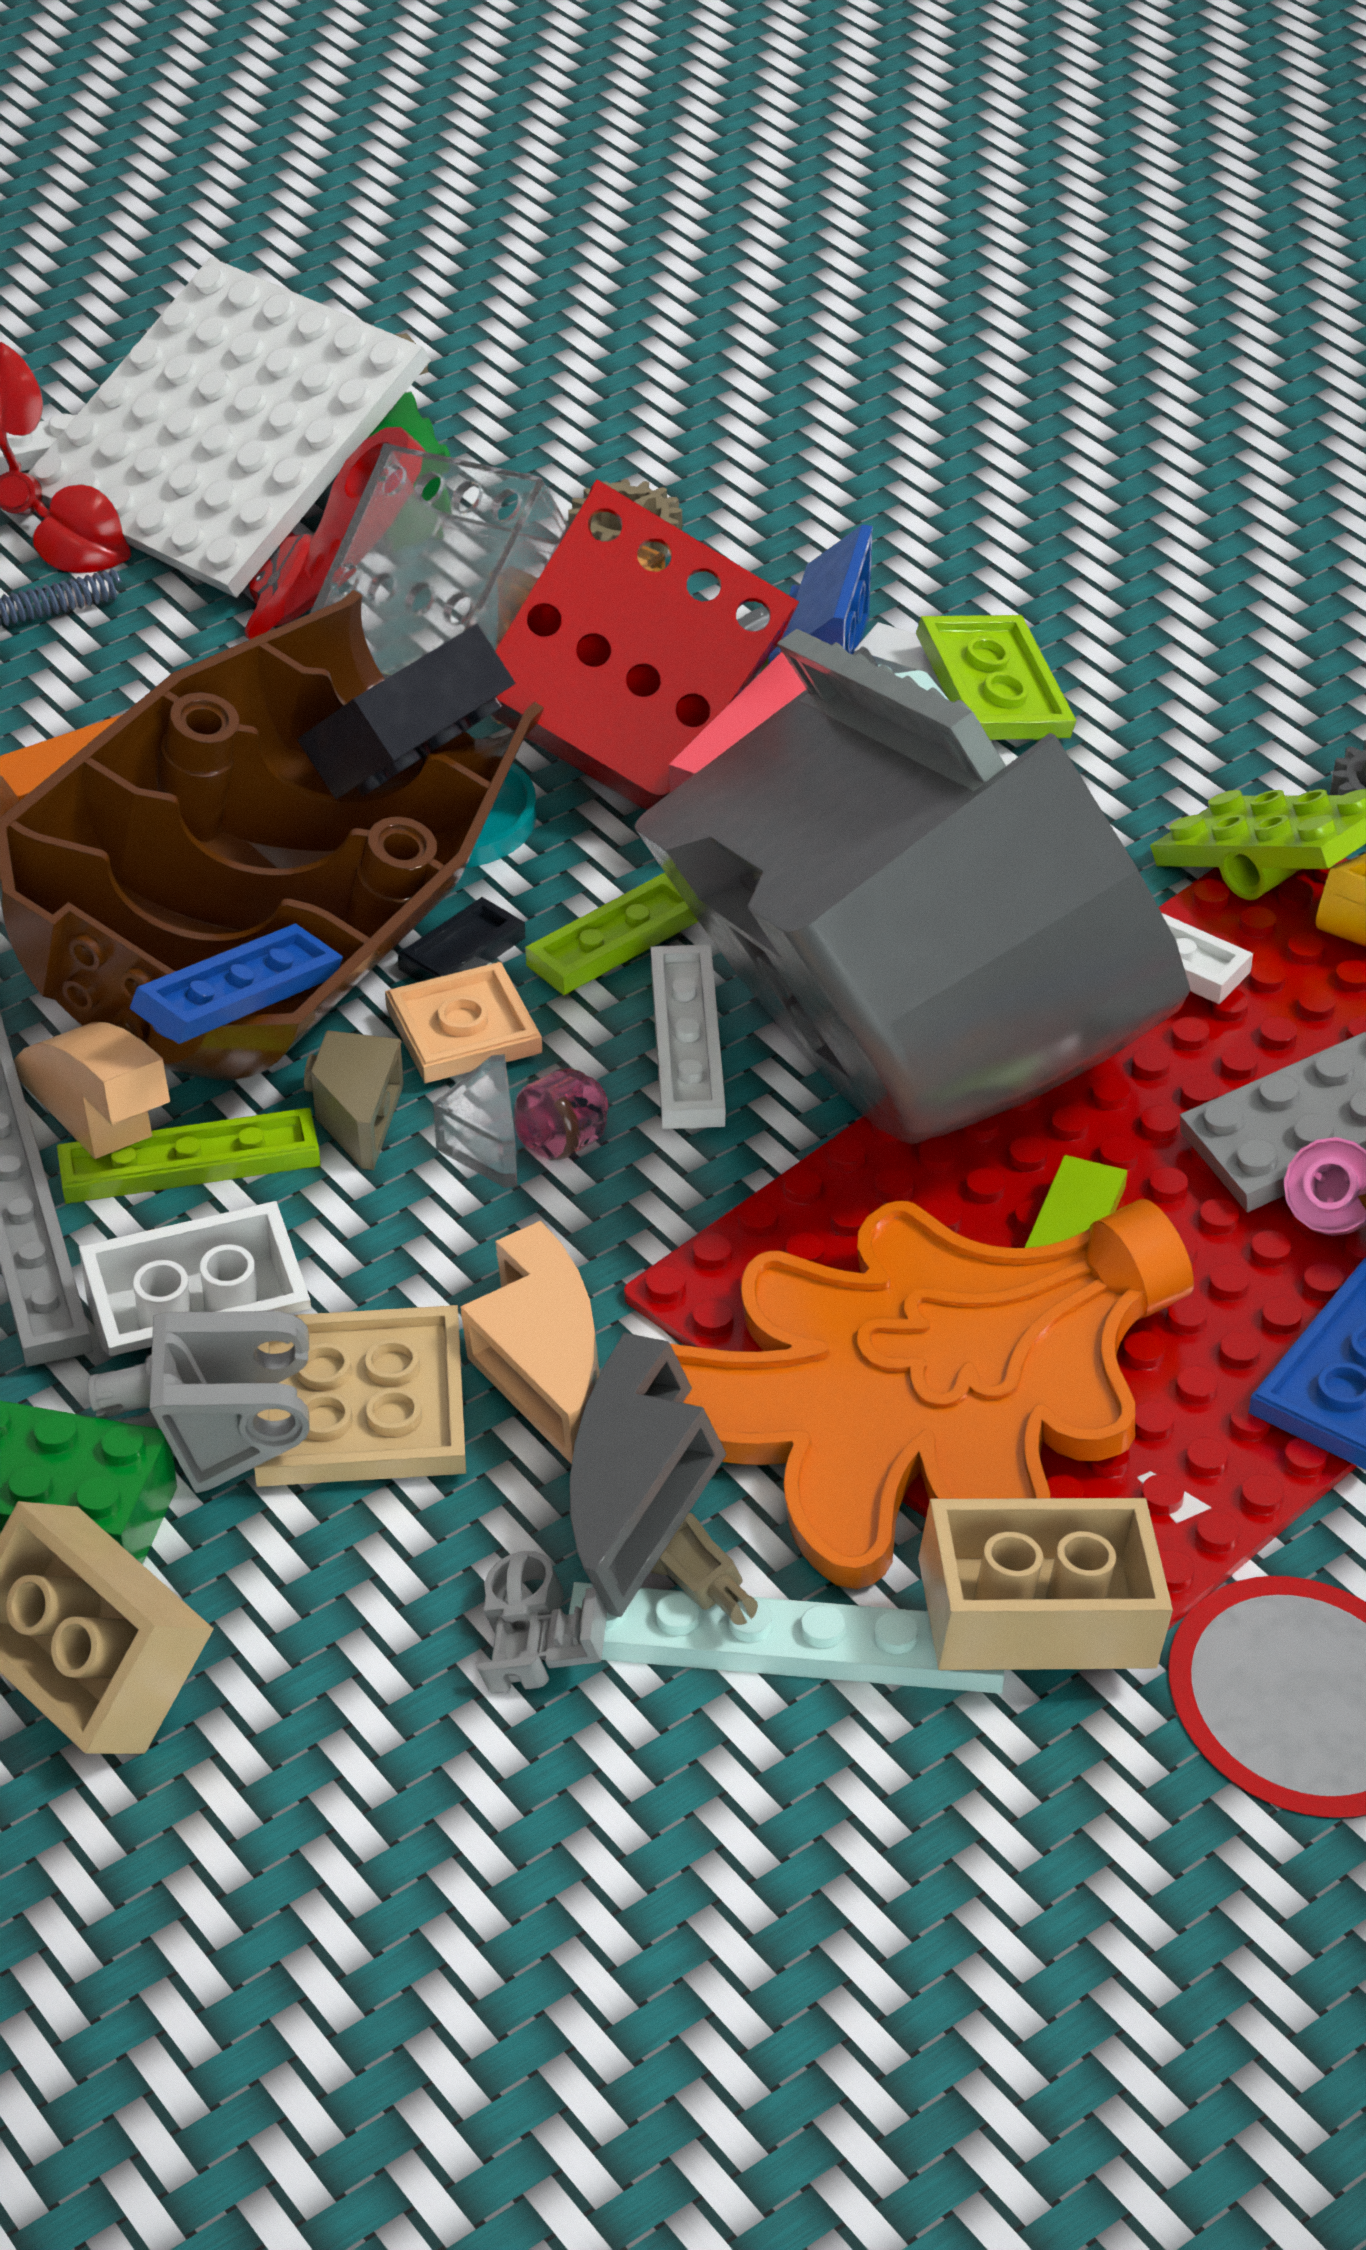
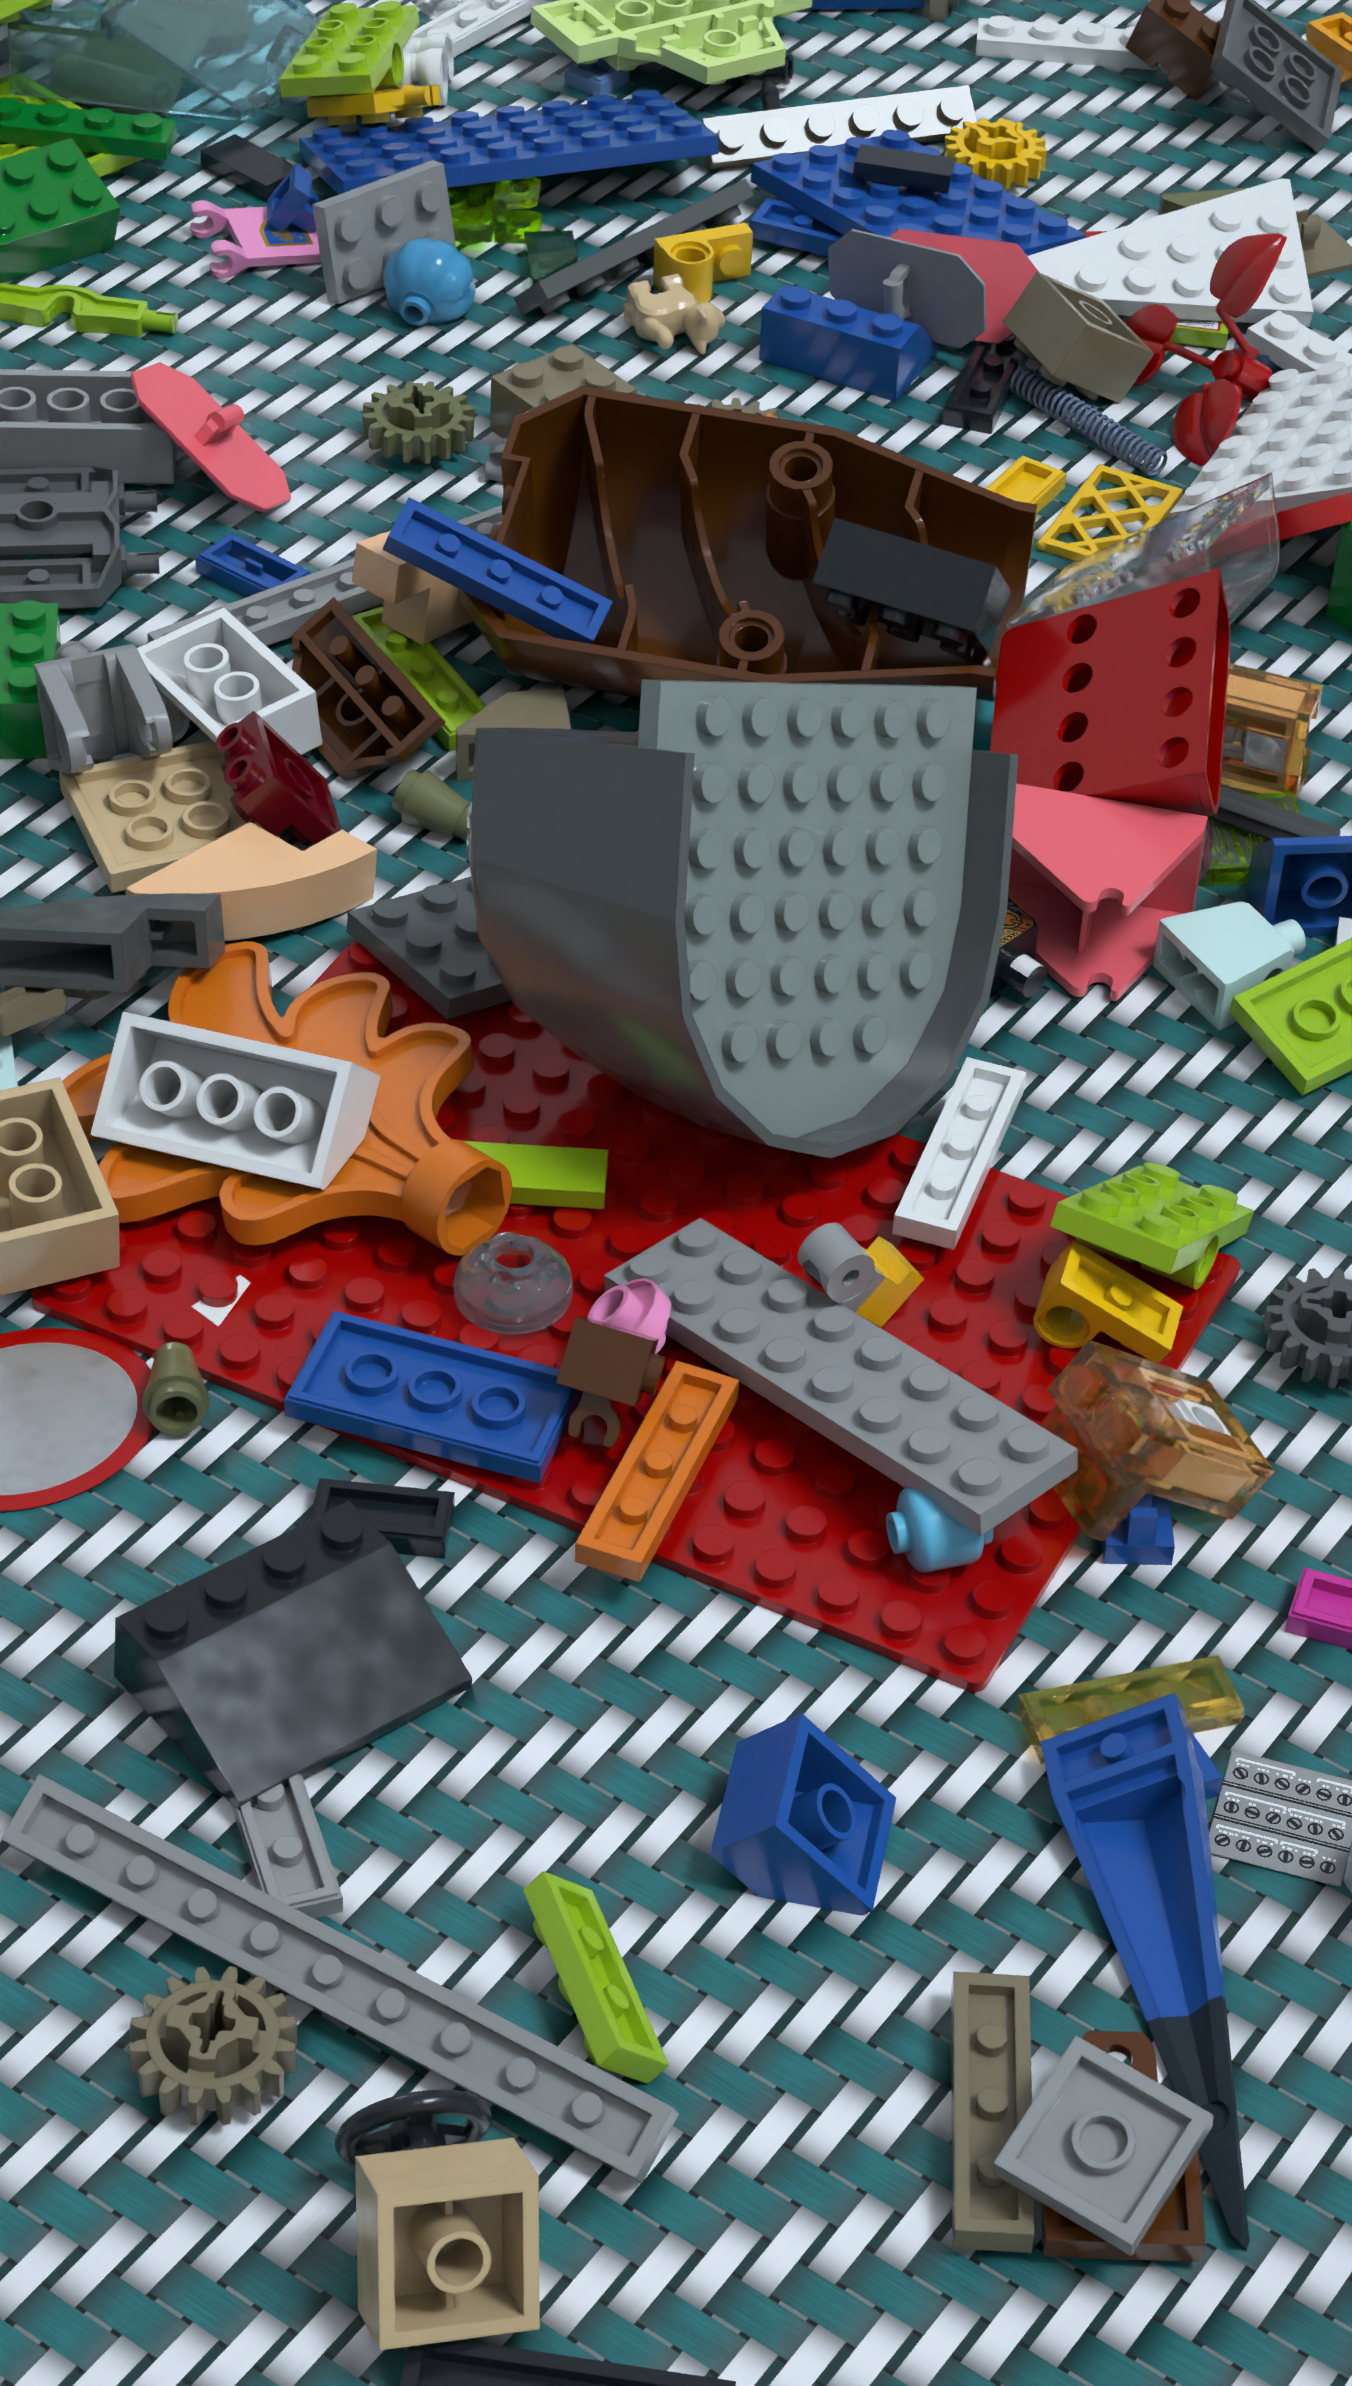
camera: 70 degrees right, 0 degrees up
none -> white slope [90,1012,381,1190]
none -> olive cone [142,1342,210,1435]
none -> dark red plate [215,711,342,846]
none -> reddish brown wedge [292,597,446,781]
none -> dark grey plate [346,876,511,1020]
none -> olive cone [392,769,472,841]
none -> clear light blue piece [453,1232,573,1334]
none -> light grey leg [797,1222,924,1327]
none -> yellow tile [985,456,1067,515]
none -> yellow window [1036,464,1183,576]

